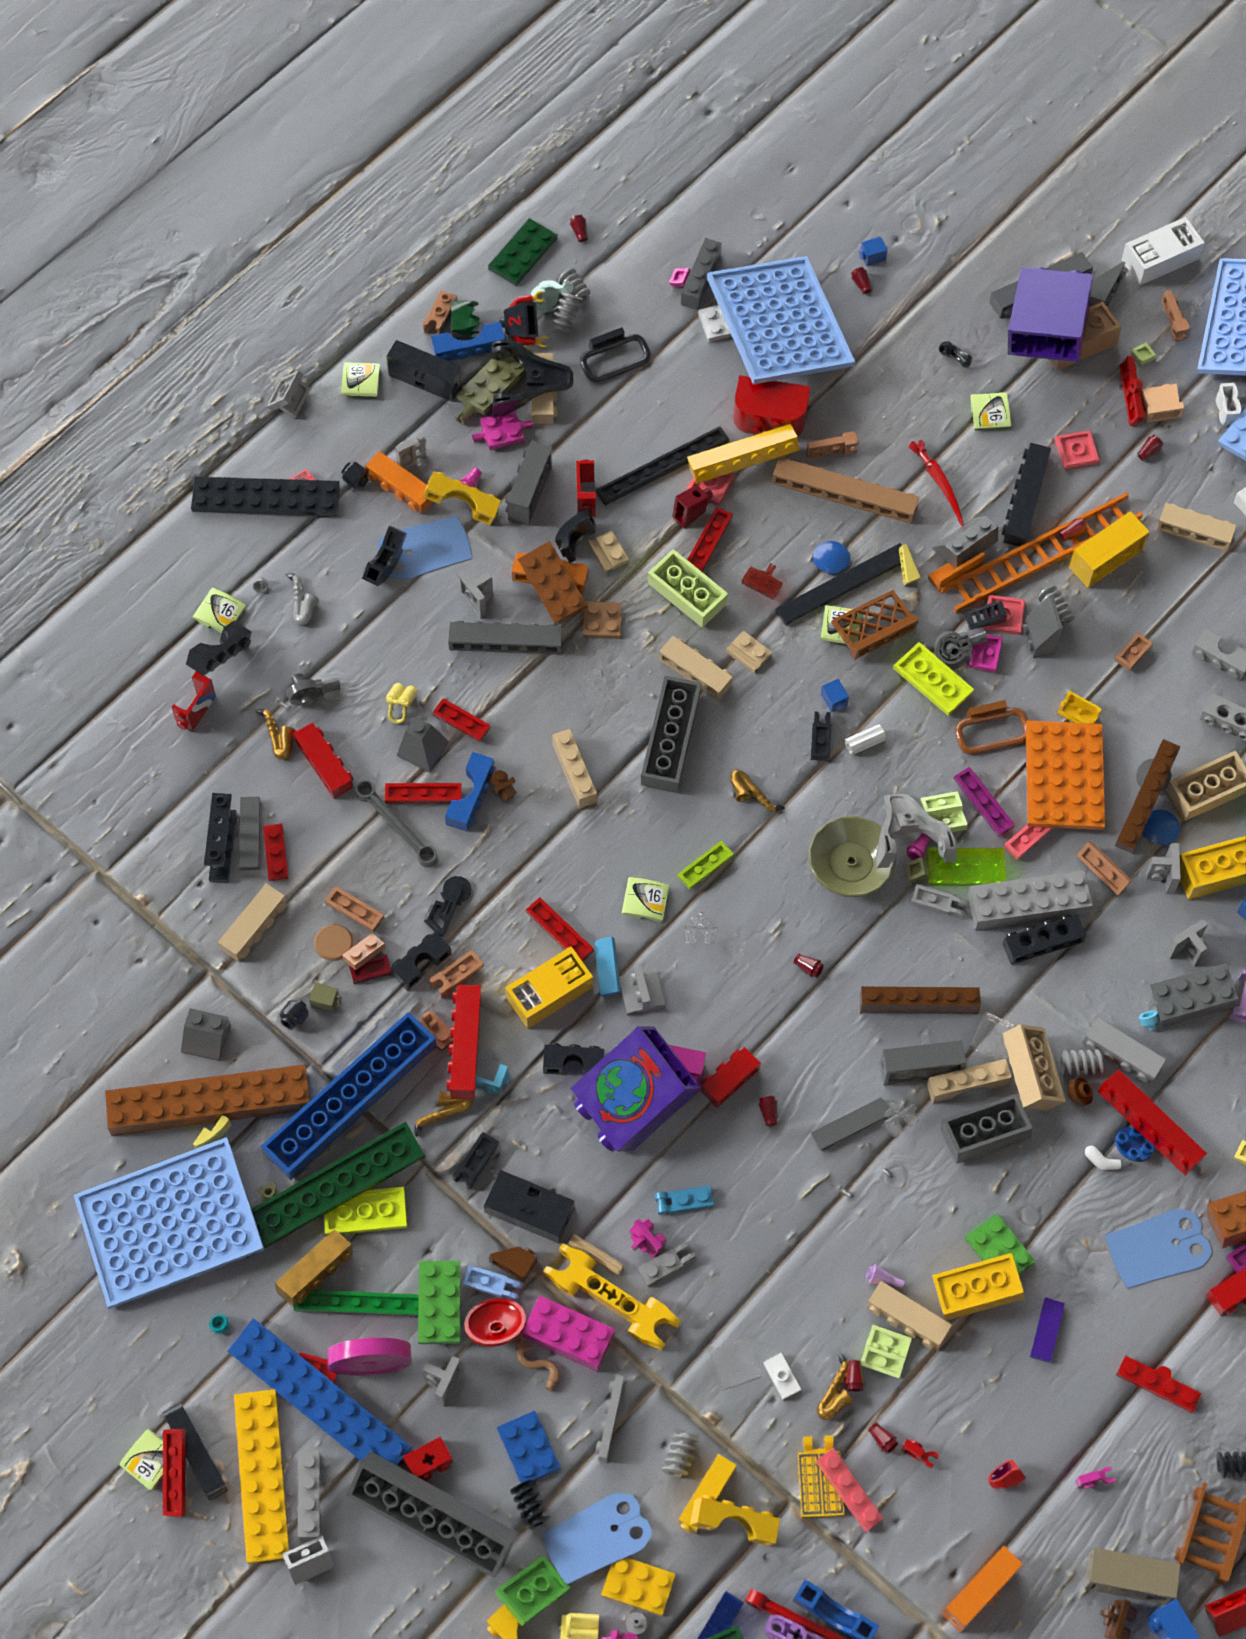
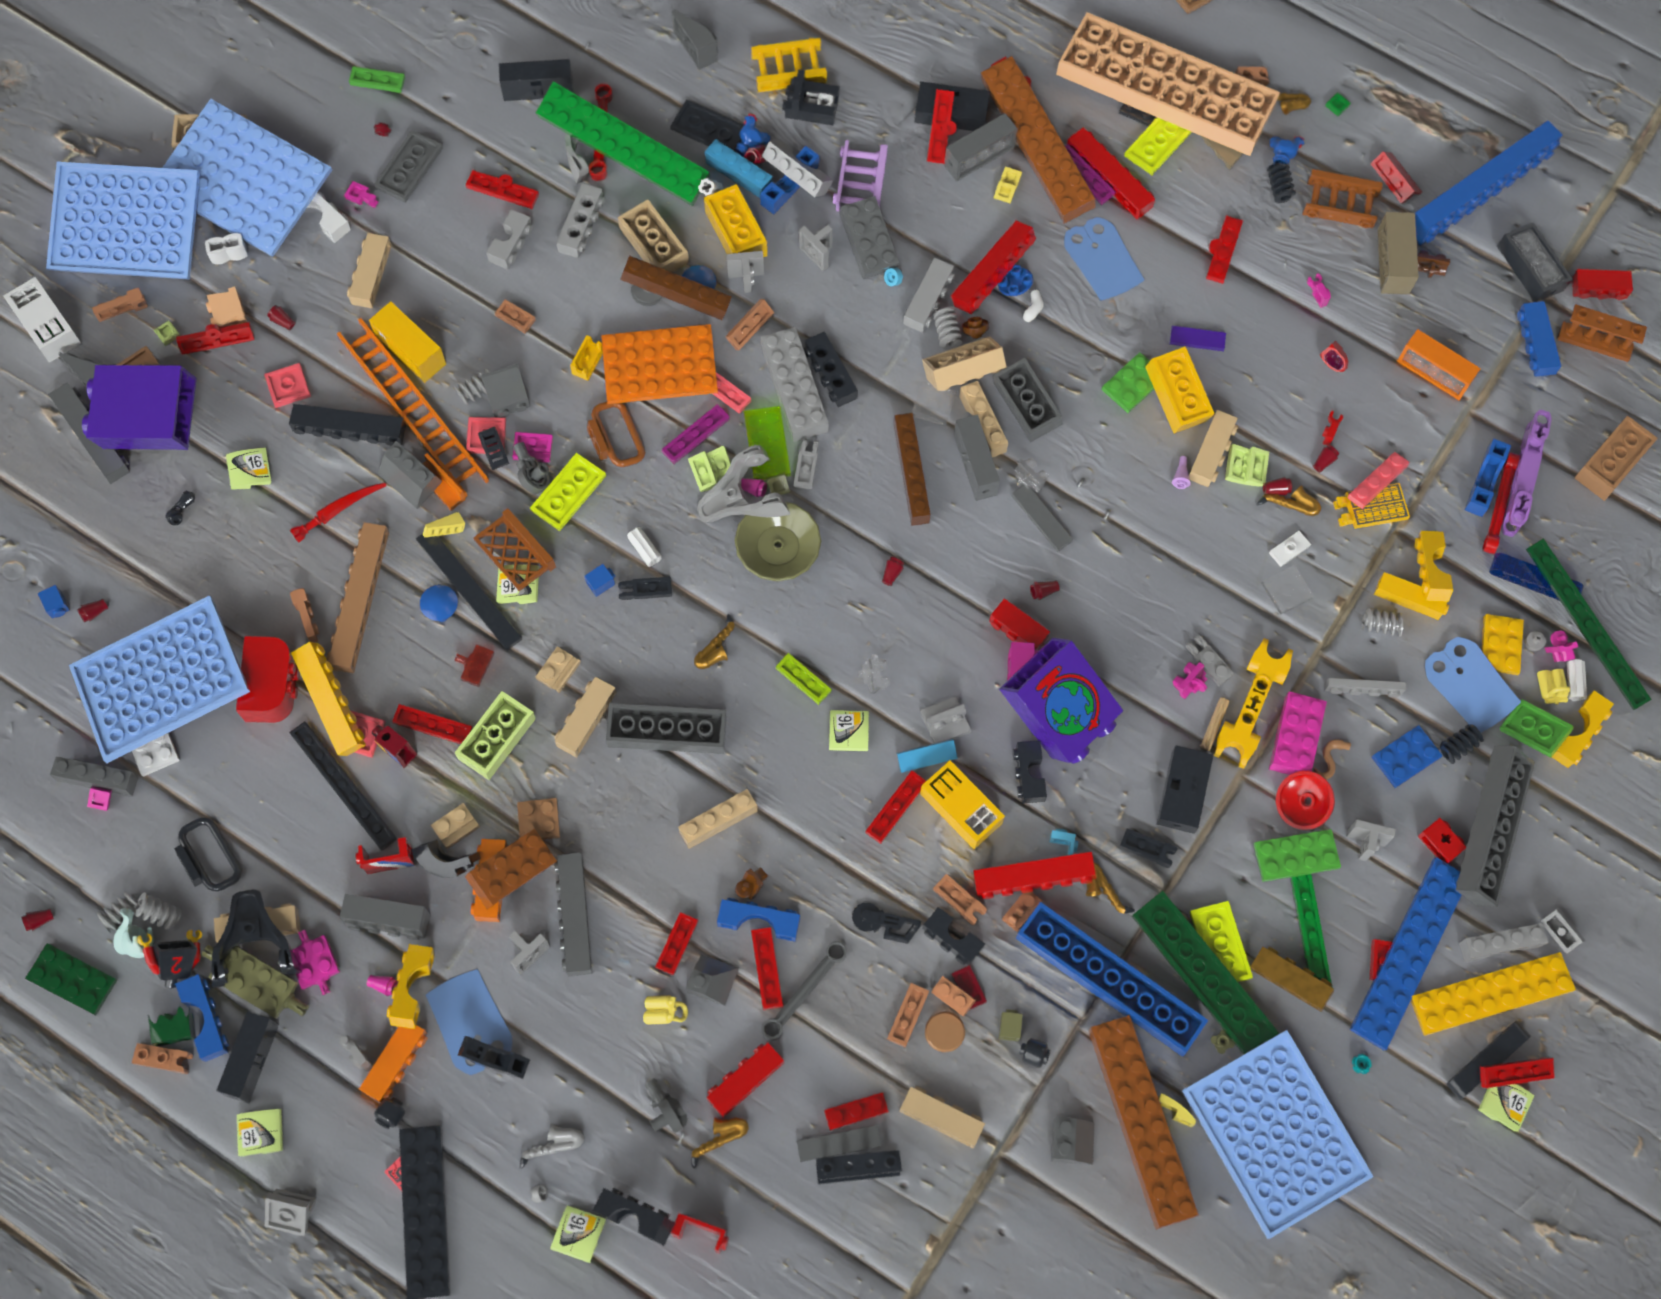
camera: 100 degrees left, 5 degrees up
dark pink brick [327,1338,412,1376] -> none
light blue hinge [462,1265,523,1301] -> none
reddish brown slope [489,1247,537,1282] -> none
dark azure plate [654,1185,714,1215] -> none
dark red cone [1059,518,1088,542] -> none

